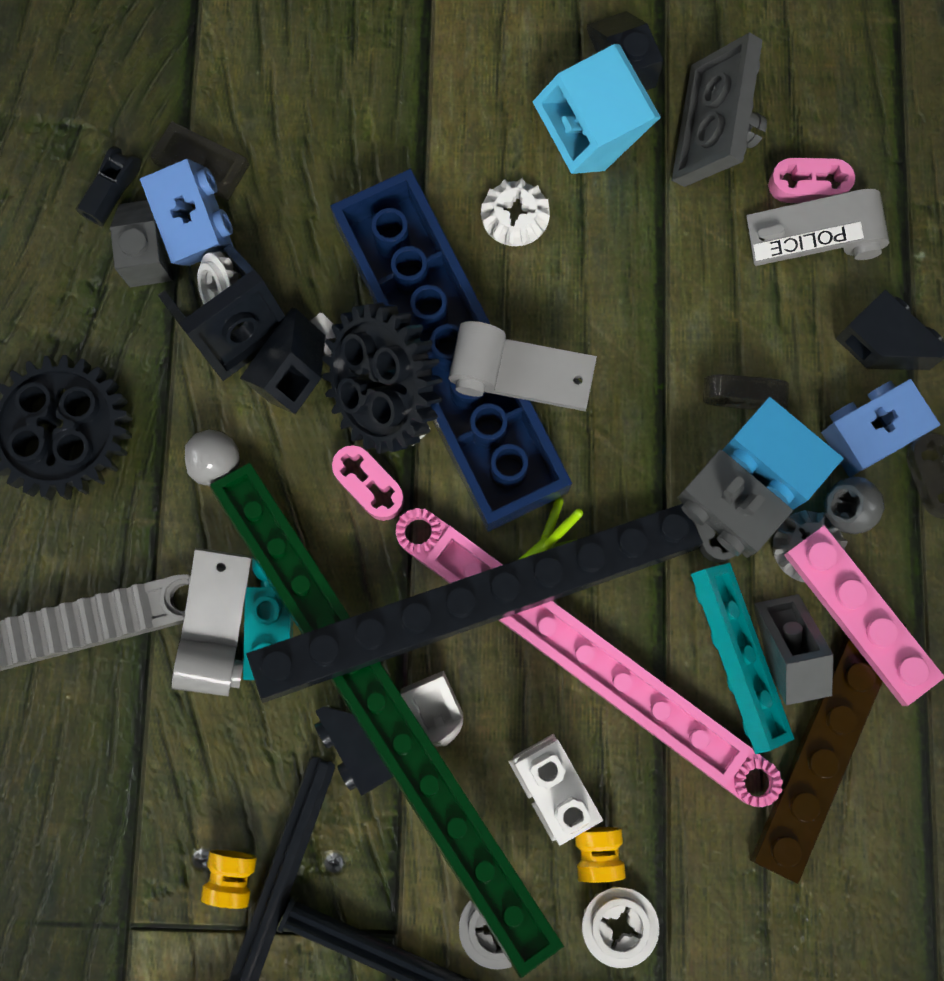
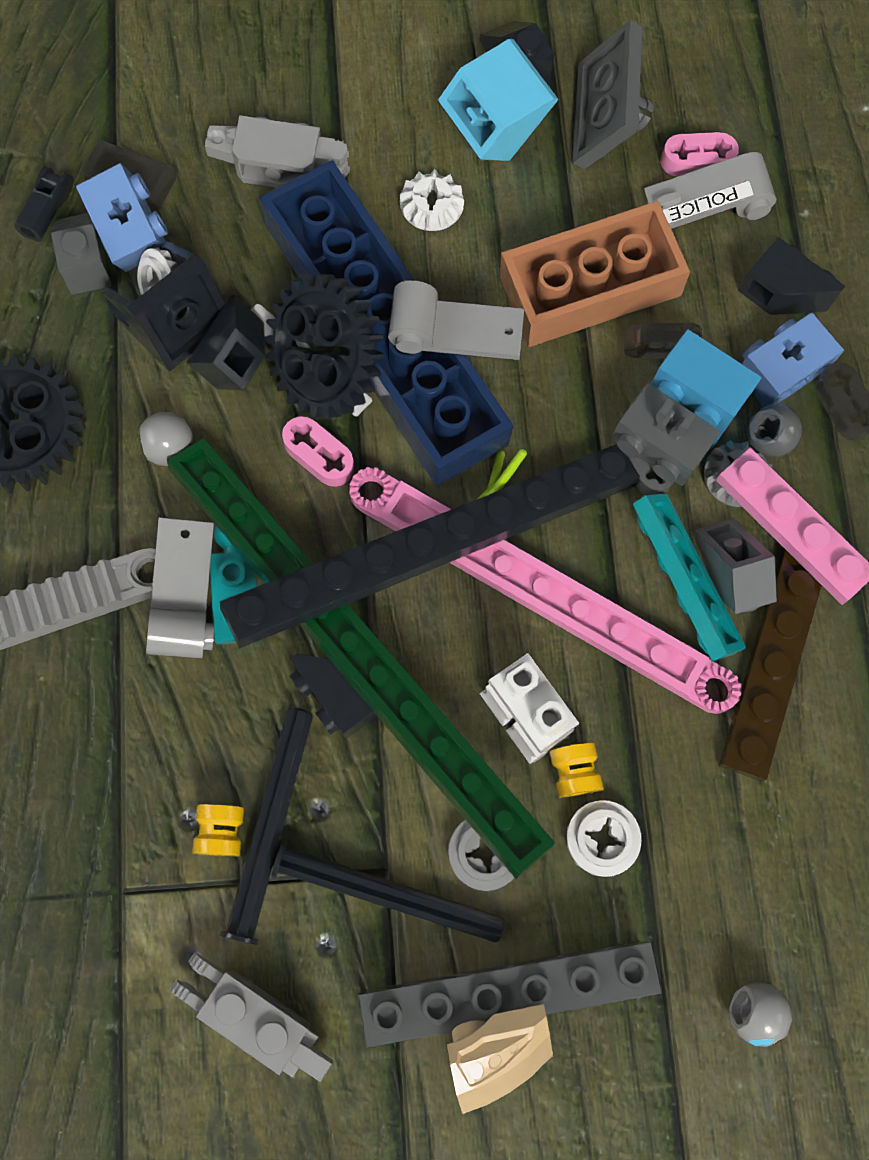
camera: 15 degrees left, 5 degrees down
white plate [400,671,463,747] -> none
none -> light grey hinge [205,115,350,188]
none -> nougat brick [500,201,690,347]

